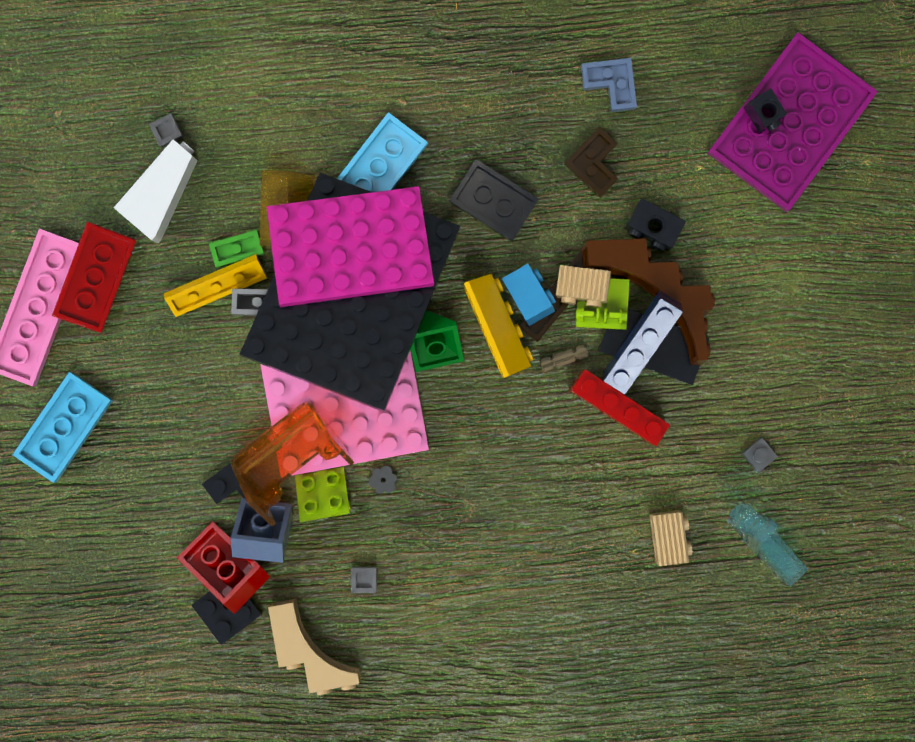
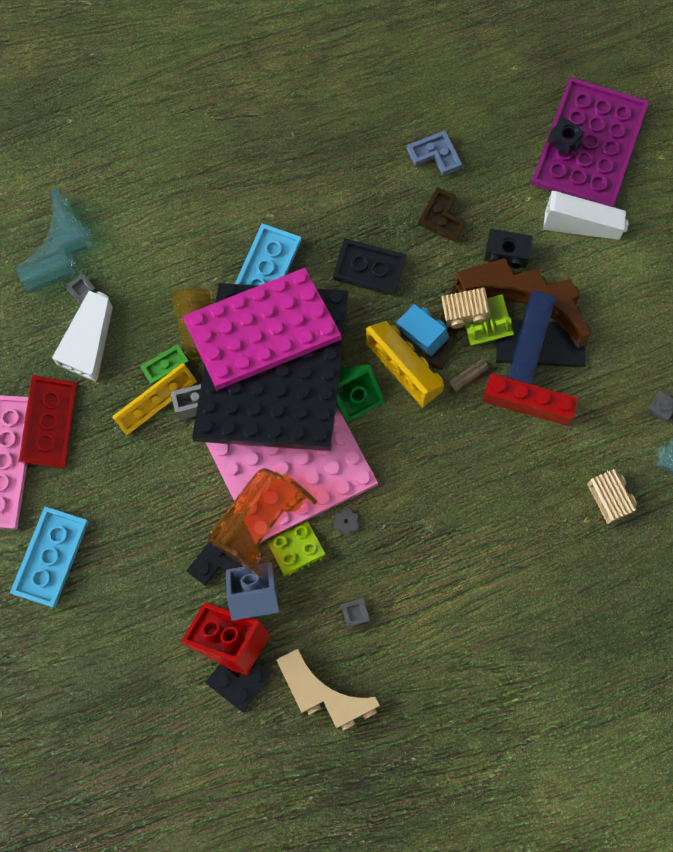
camera: 15 degrees left, 15 degrees down
none -> clear light blue arch [15,188,92,293]
none -> white slope [543,191,628,240]

